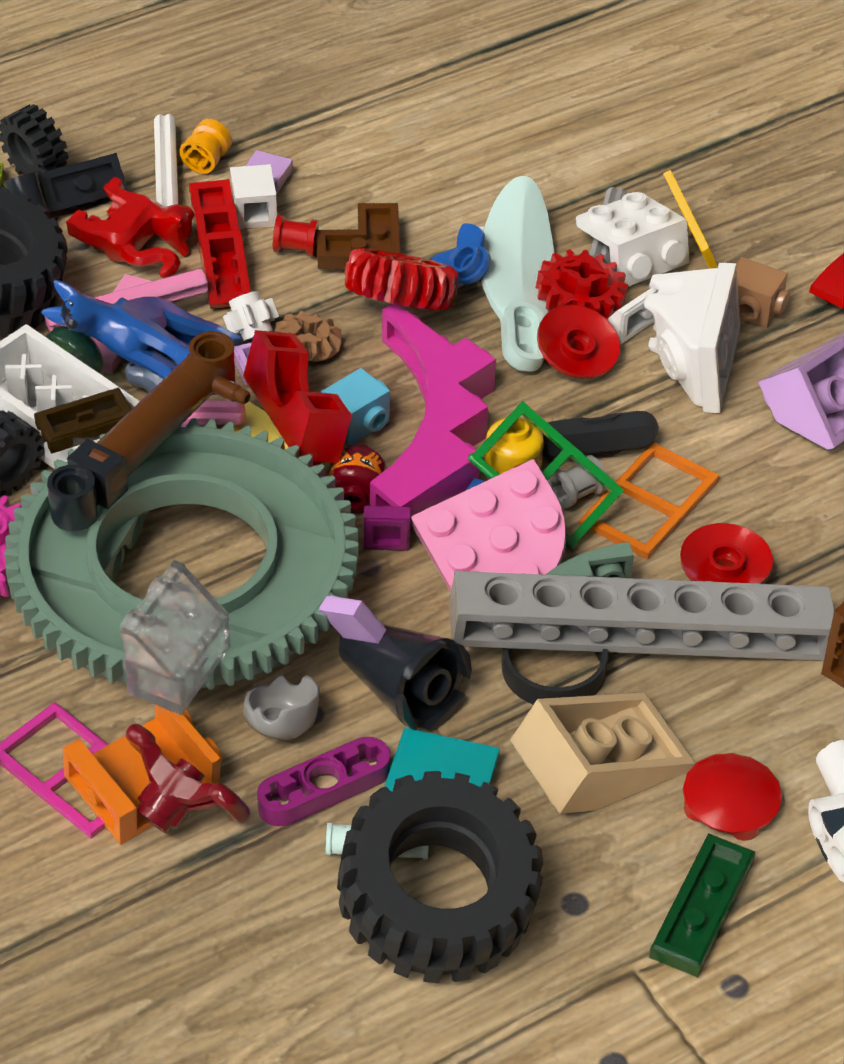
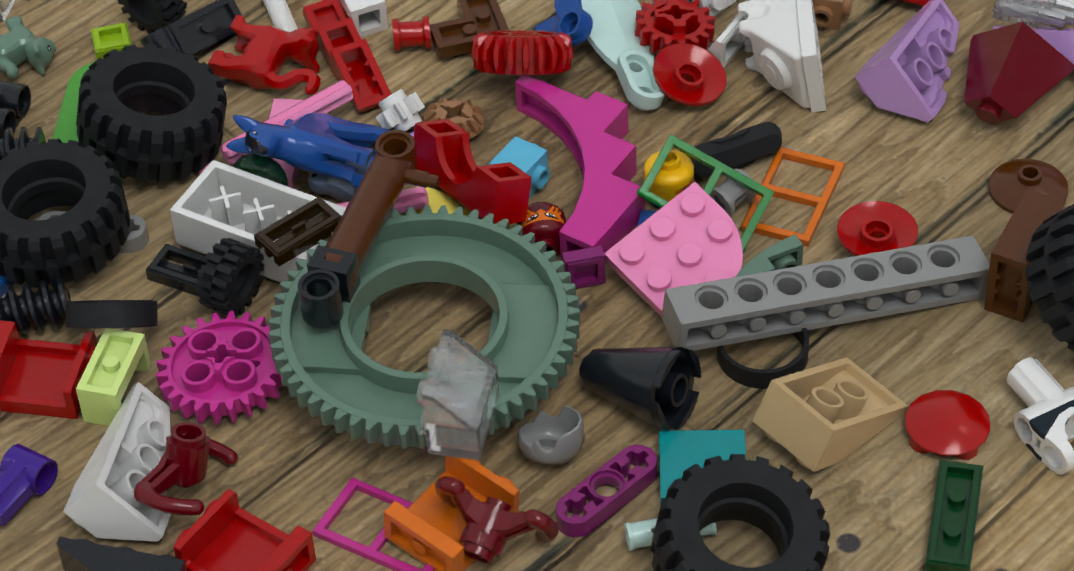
camera: 10 degrees left, 0 degrees up
lavender tile [318,596,386,643] -> none

